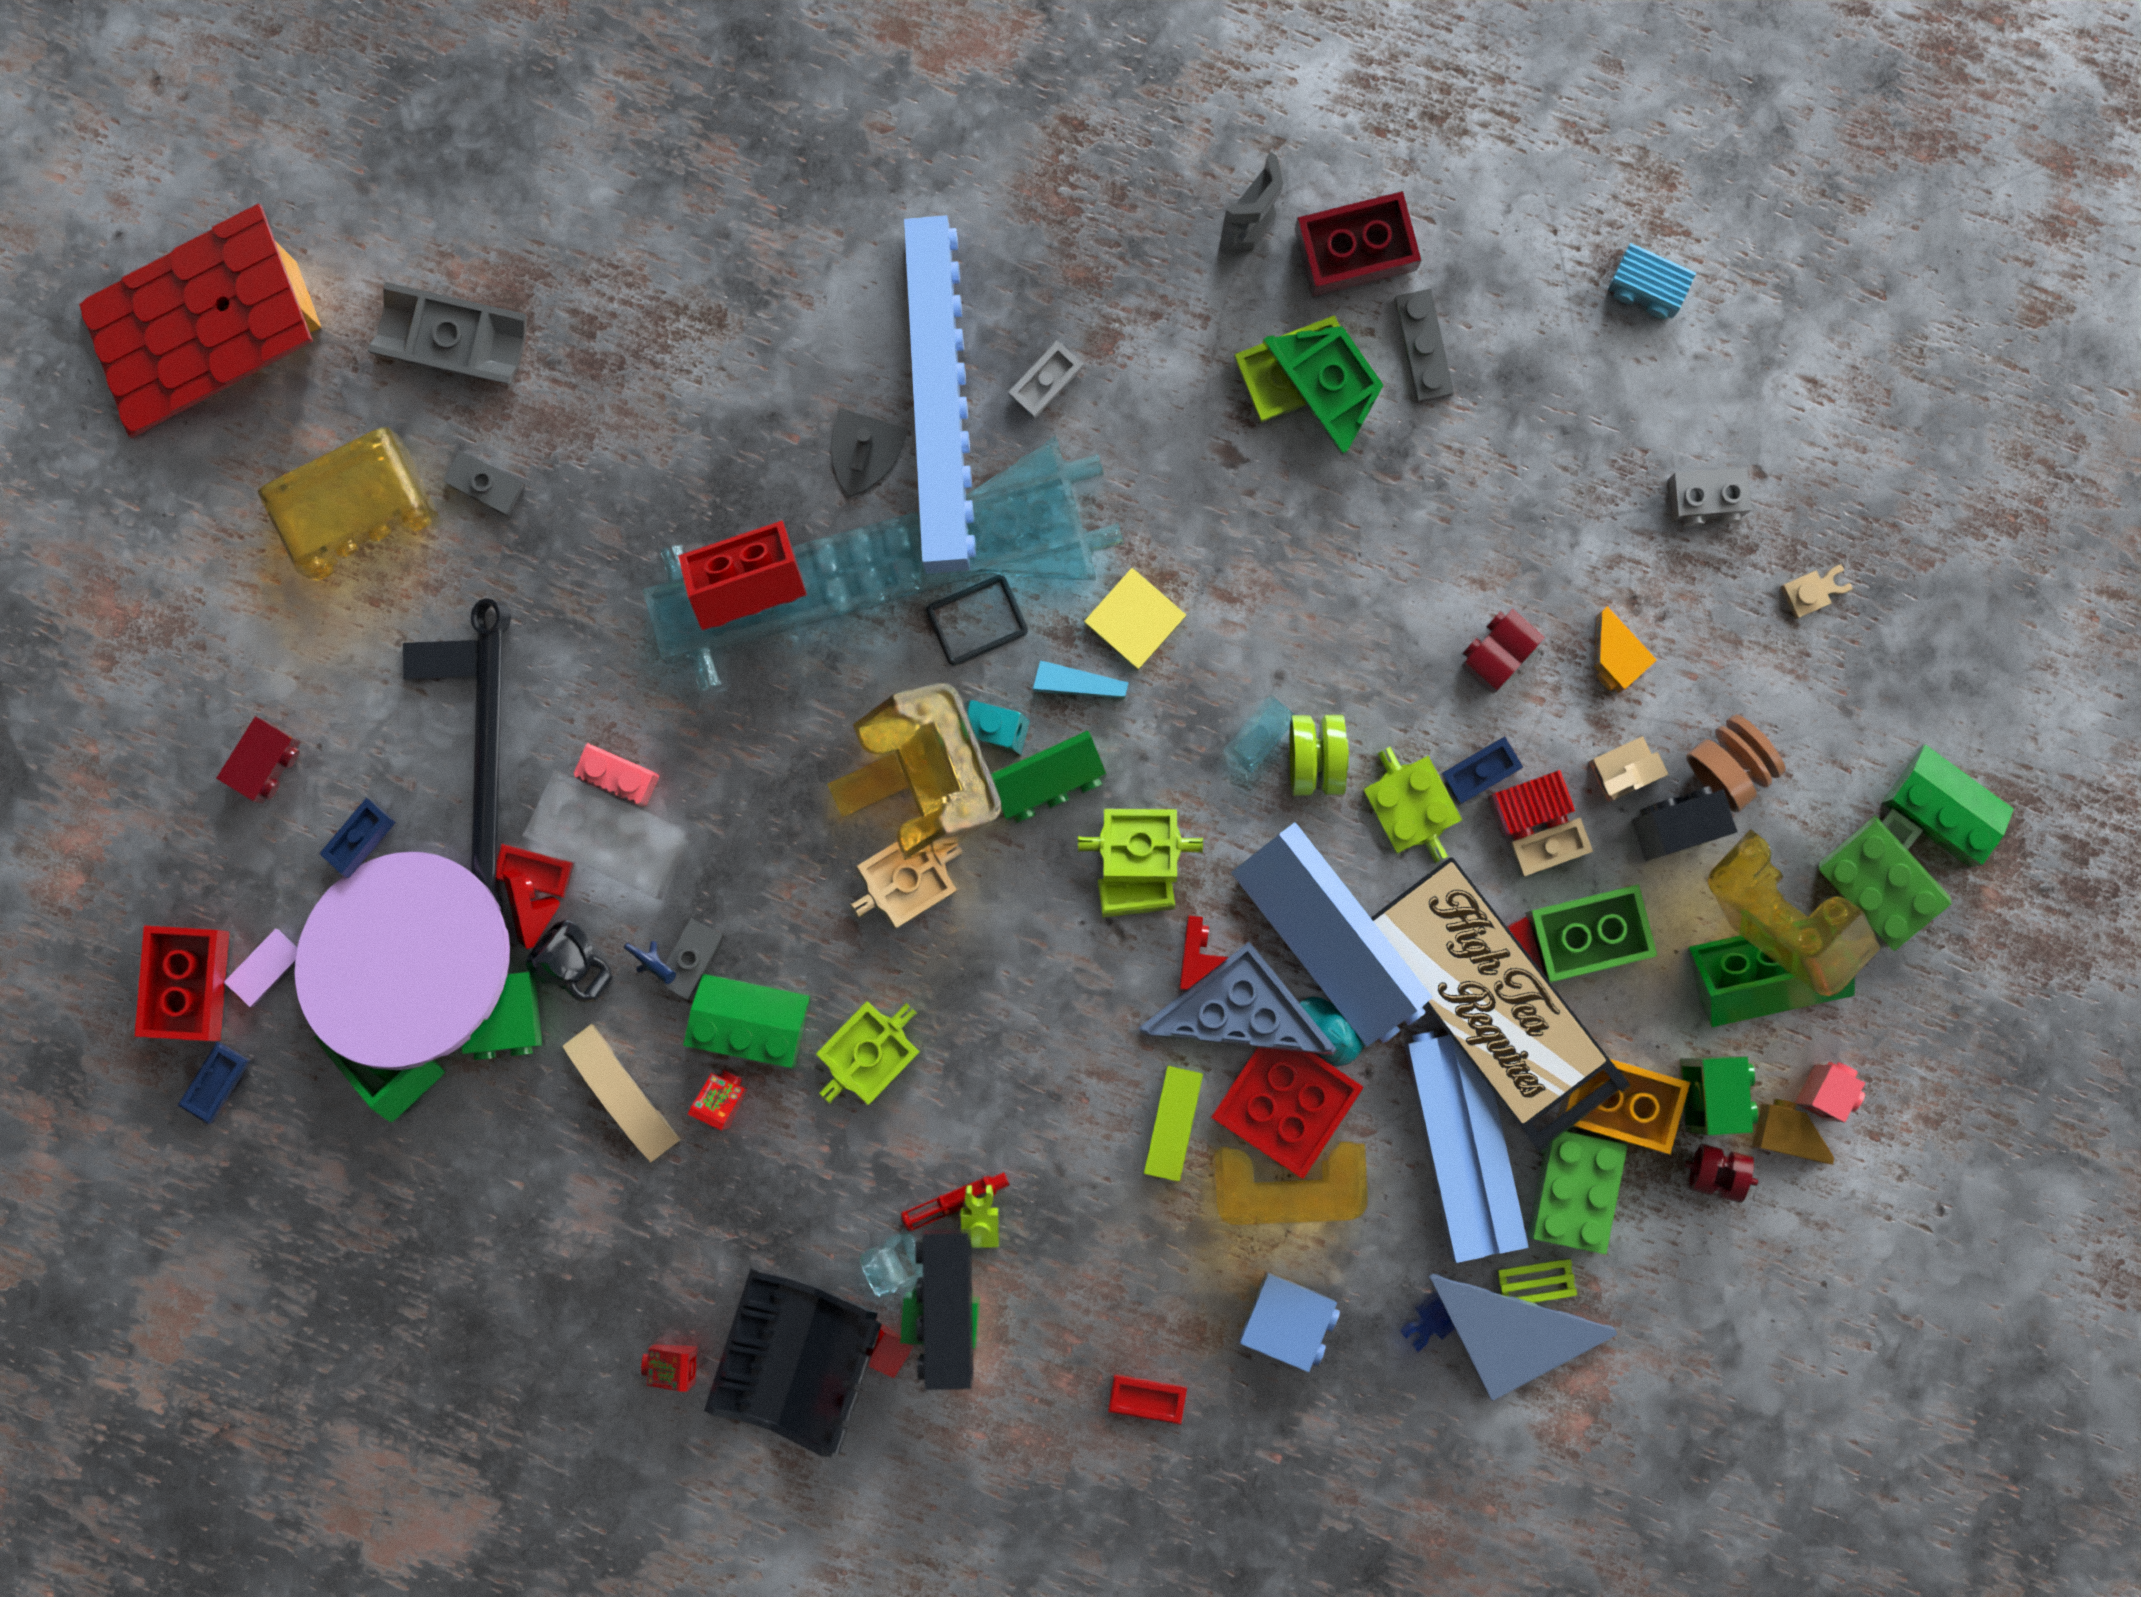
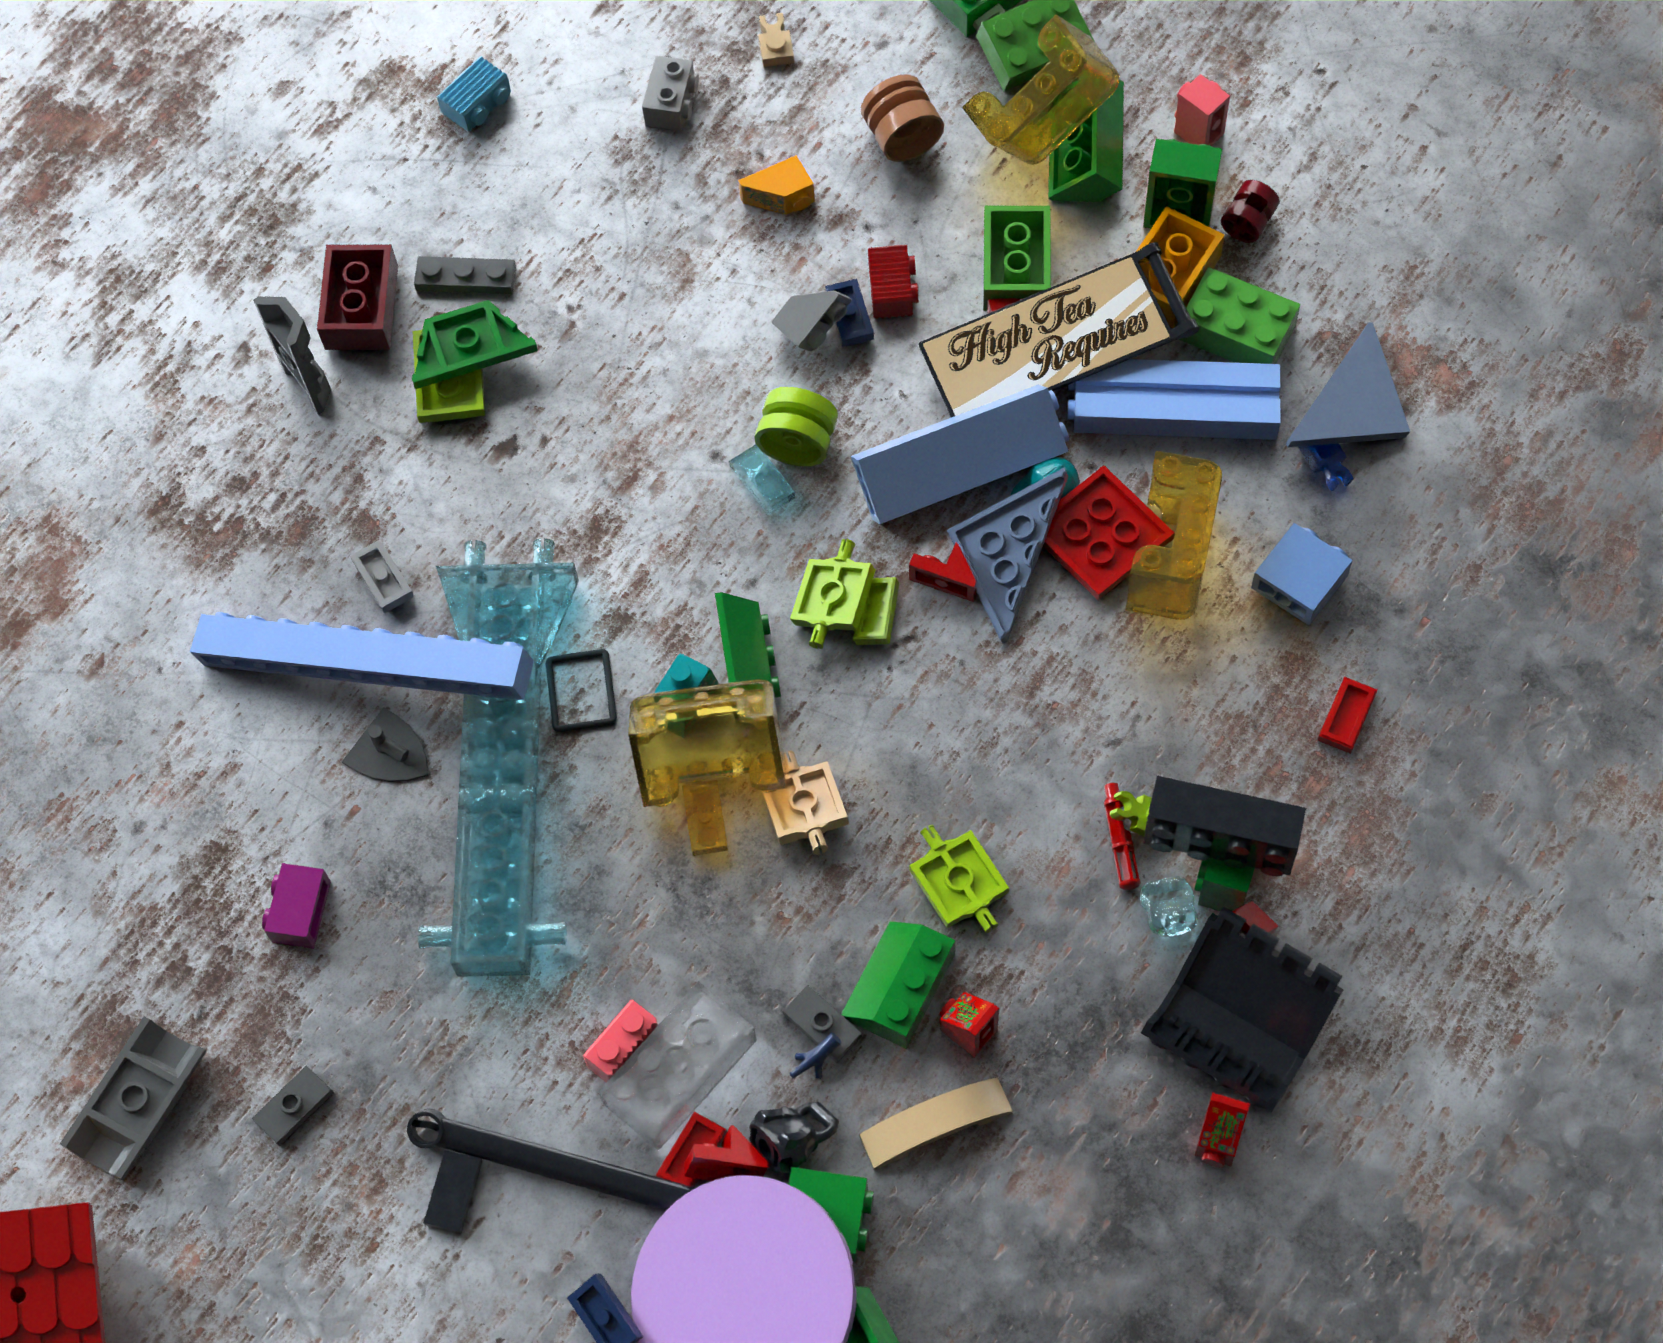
camera: 70 degrees left, 20 degrees down
clear yellow windscreen [257,427,439,580] -> none
red slope [678,520,807,631] -> none
medium azure piece [1033,660,1128,699] -> none
light yellow tile [1084,568,1186,670] -> none
lime tile [1144,1065,1203,1182] -> none
lime plate [1363,746,1462,863] -> none
dark red brick [1461,608,1545,694] -> none
lime tile [1497,1258,1578,1303] -> none
tan plate [1510,817,1593,877] -> none
tan piece [1588,736,1669,802] -> none
black brick [1632,786,1738,862] -> none
pearl gold slope [1753,1098,1835,1165] -> none
none -> magenta brick [262,863,331,949]
none -> light grey slope [771,290,852,352]

